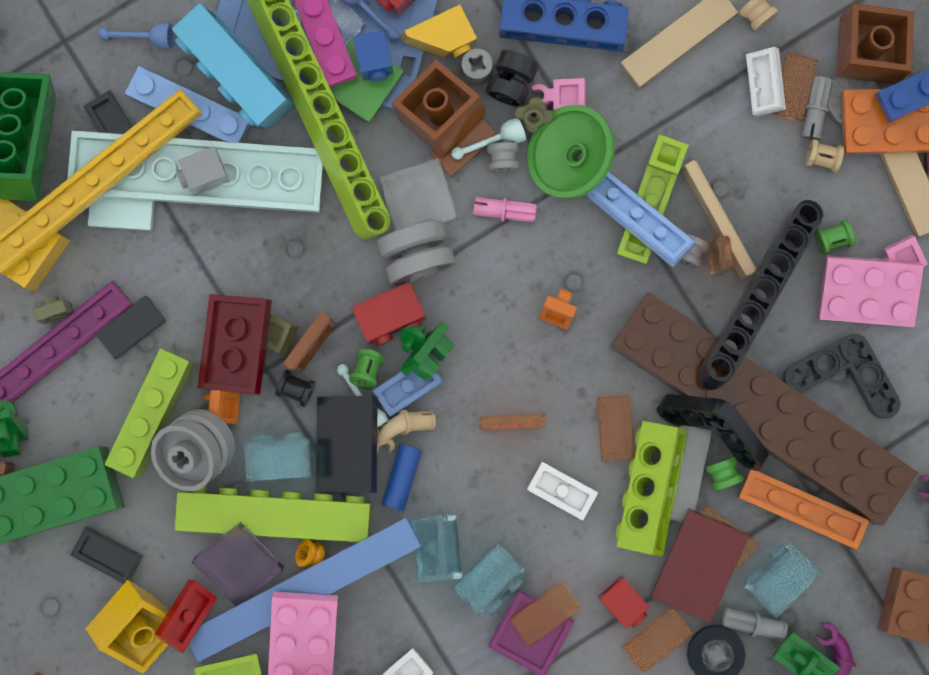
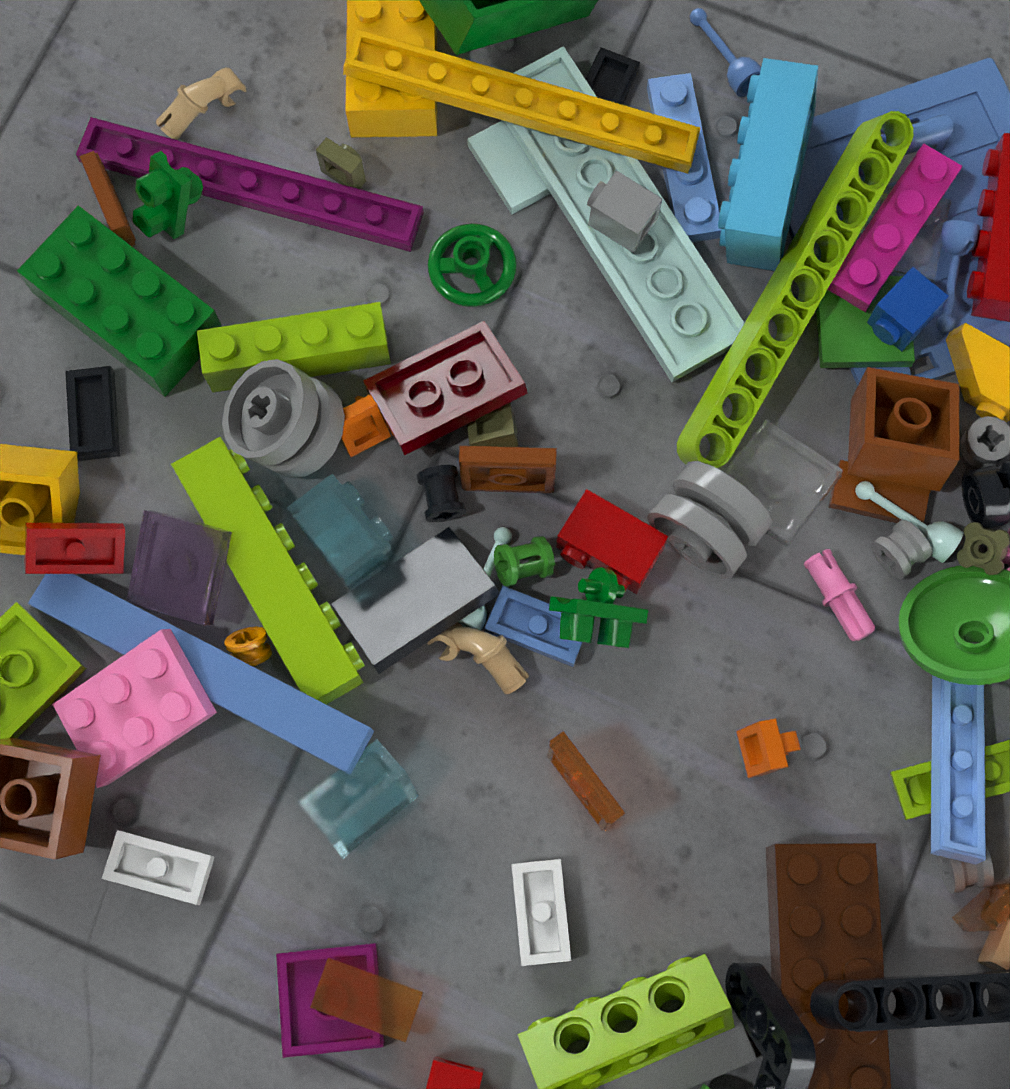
camera: 50 degrees right, 10 degrees down
black tile [96,296,166,359] -> none
blue piece [381,443,422,511] -> none
clear light blue brick [453,542,526,617] -> none
clear orange tile [597,395,634,461] -> none
none -> green piece [428,223,517,307]

